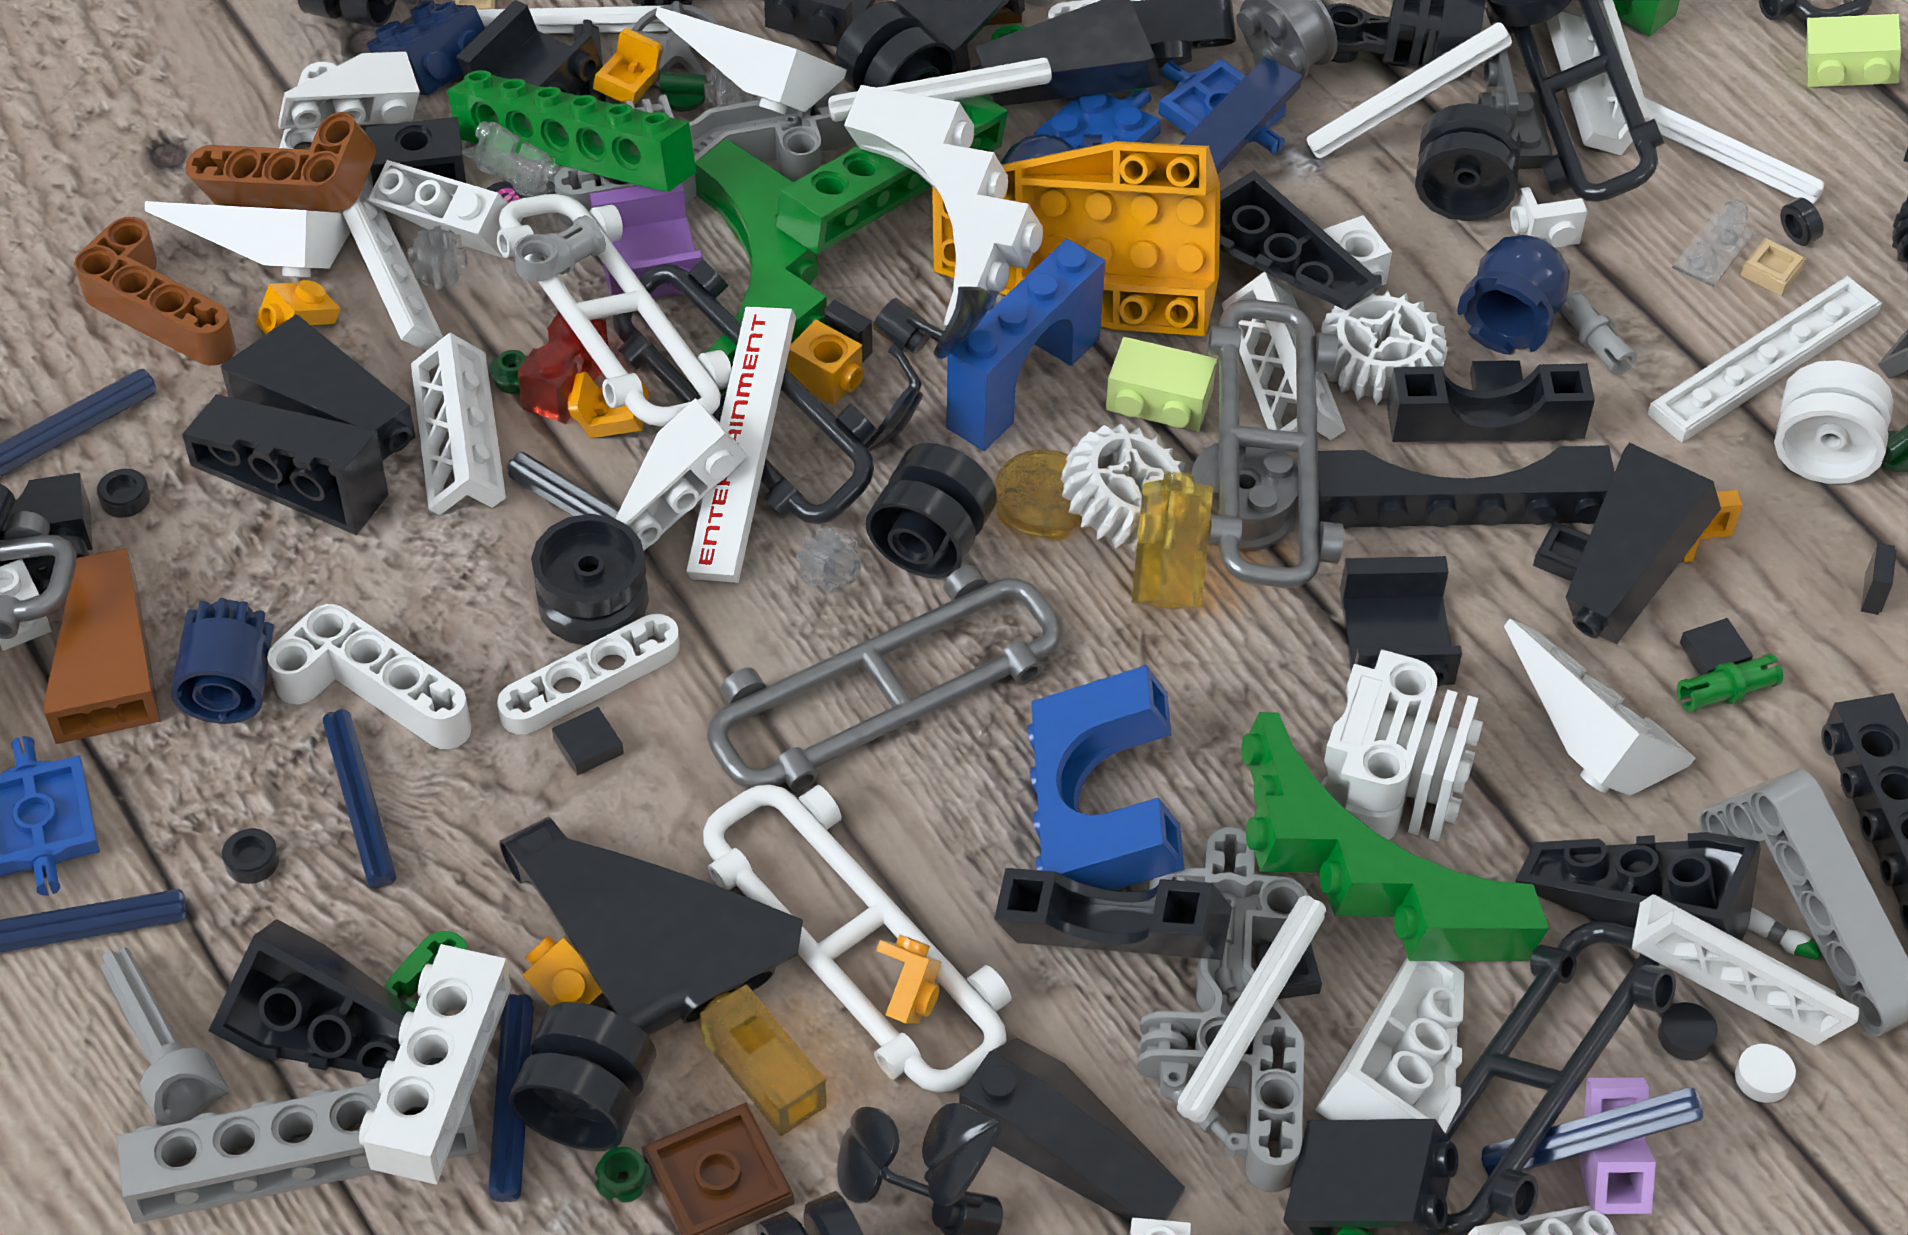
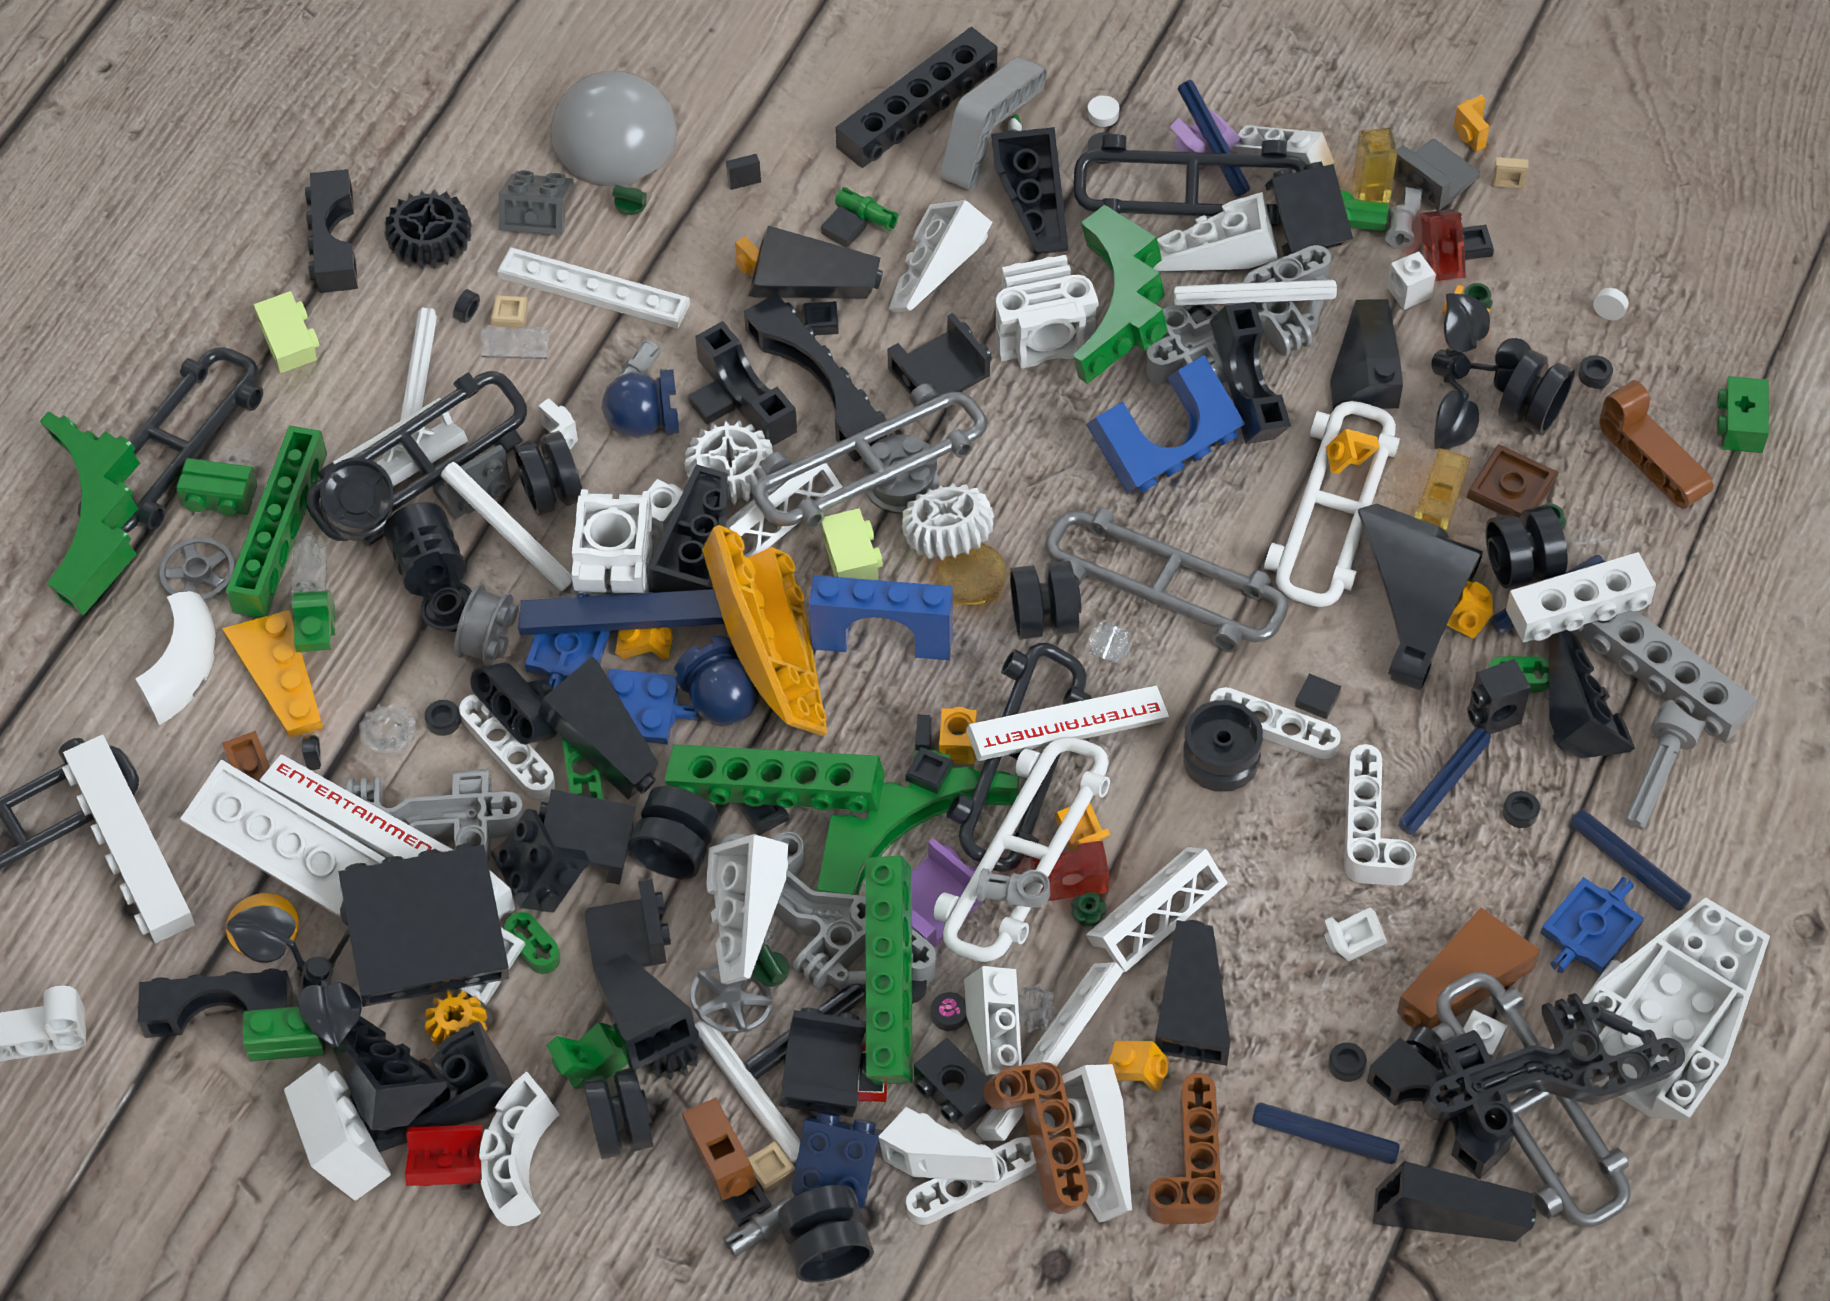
camera: 120 degrees left, 5 degrees up
dark blue gear [171,598,274,724] -> none
black wedge [182,394,389,536] -> none
clear hinge [461,121,560,197] -> none
axle [507,452,619,518] -> none
light orange bracket [593,28,663,105] -> none
white slope [615,398,748,551] -> none
white axle [828,58,1052,122] -> none
white arch [844,85,1043,328] -> none
black plant [864,286,994,451] -> none
clear yellow brick [1131,472,1213,610] -> none
white fence [1632,894,1859,1046] -> none
white wheel [1774,360,1894,484] -> none
none -> white piece [571,489,653,597]
none -> black tile [905,747,953,794]
none -> white bracket [1325,907,1387,961]
none -> black brick [1467,659,1531,735]

